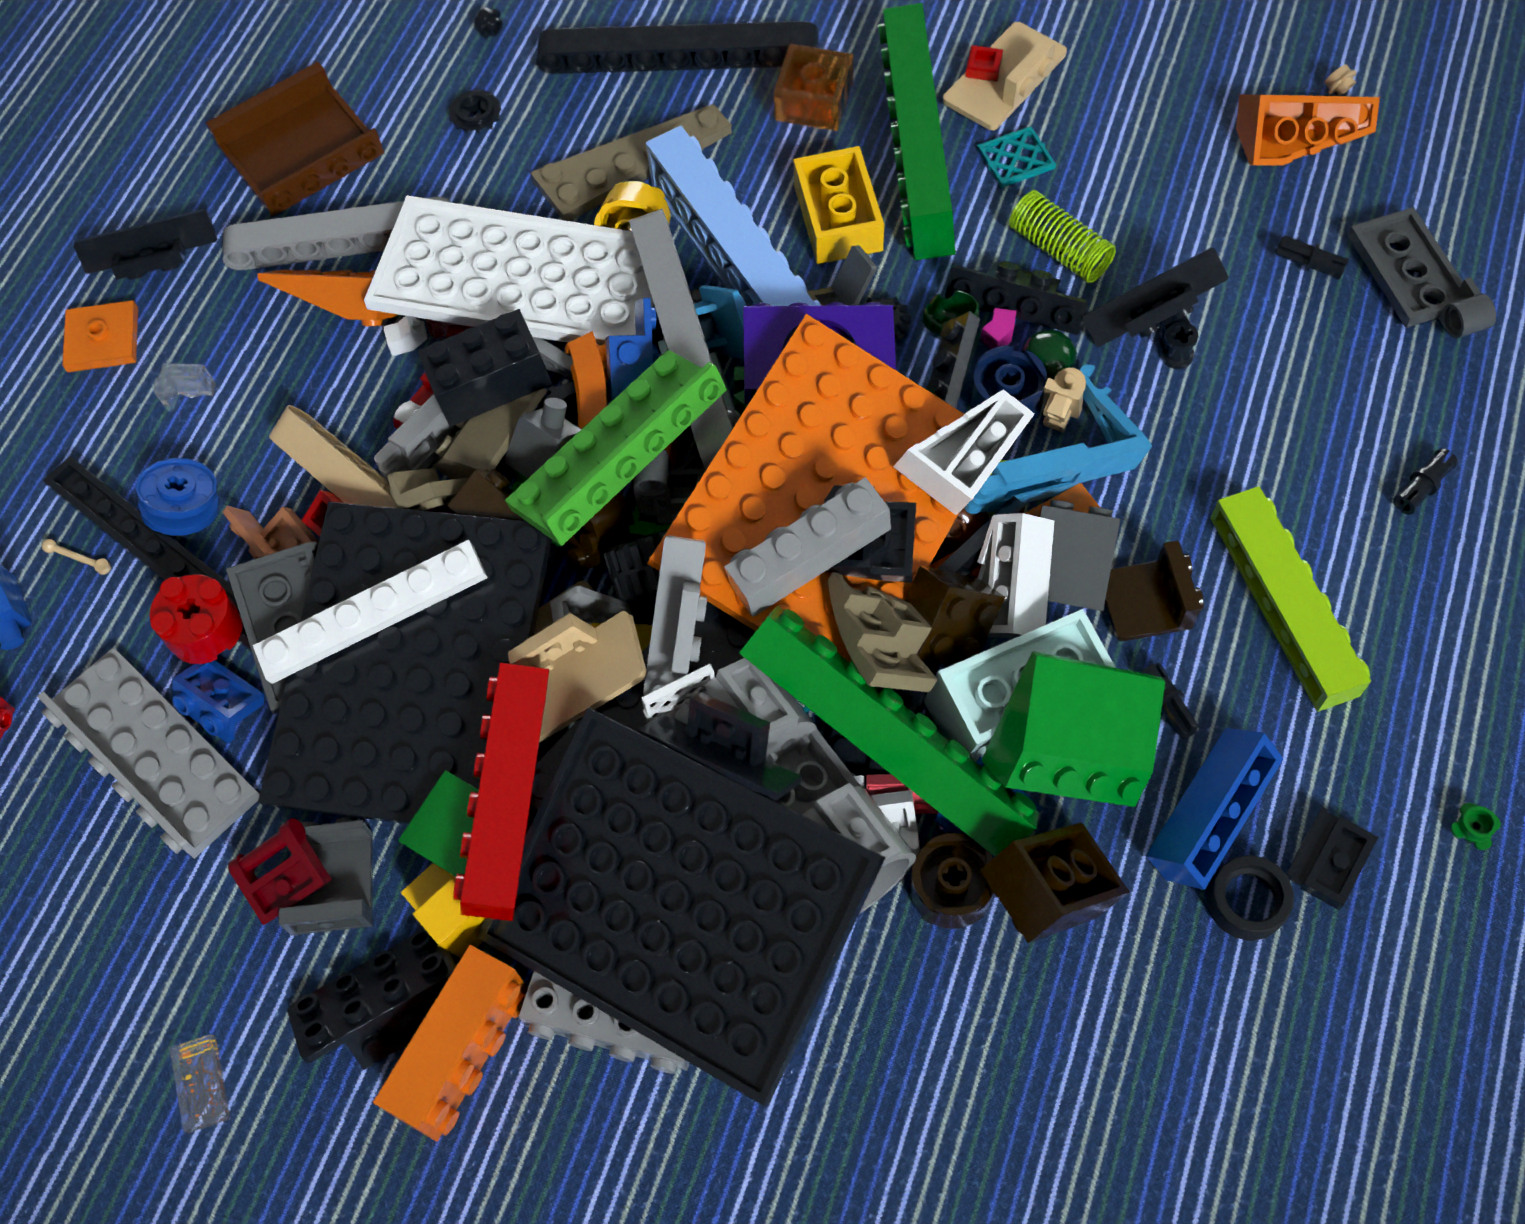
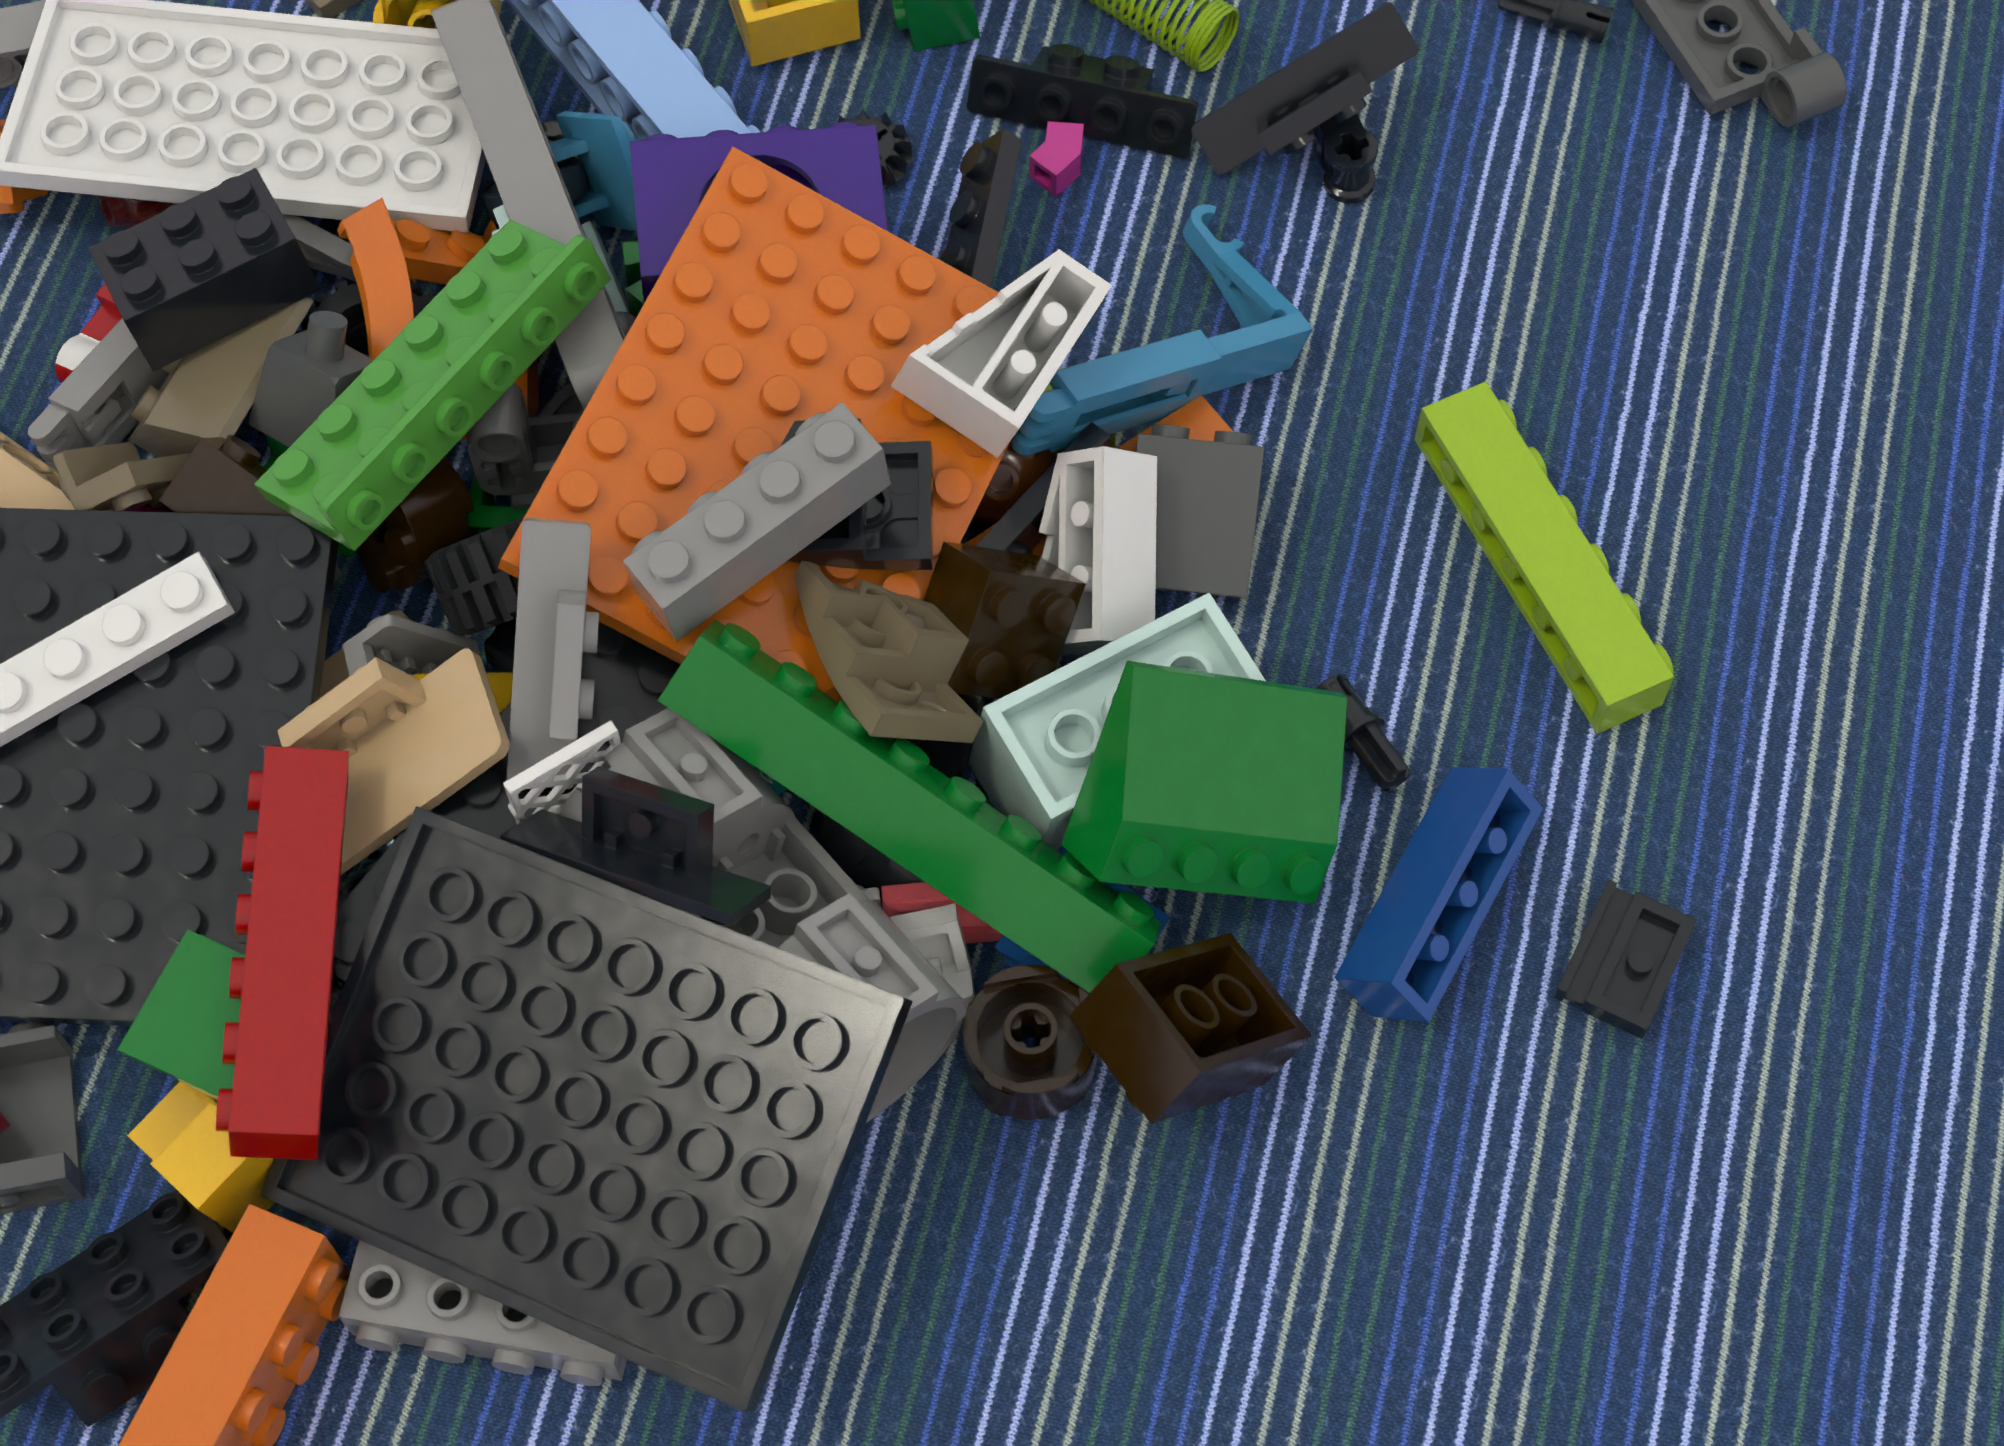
camera: 10 degrees left, 0 degrees up
white piece [383,316,428,356] -> none
blue bracket [605,298,658,403] -> none
dark grey bracket [807,245,877,306] -> none
dark green hair [923,290,979,340] -> none
dark blue brick [970,346,1047,427] -> none
dark green hair [1021,329,1077,382] -> none
tan hips [1043,367,1086,432] -> none
dark brown bracket [1105,540,1204,641] -> none
black tyre [1207,855,1294,941] -> none
black pin [1393,448,1458,514] -> none
green plate [1451,802,1501,850] -> none

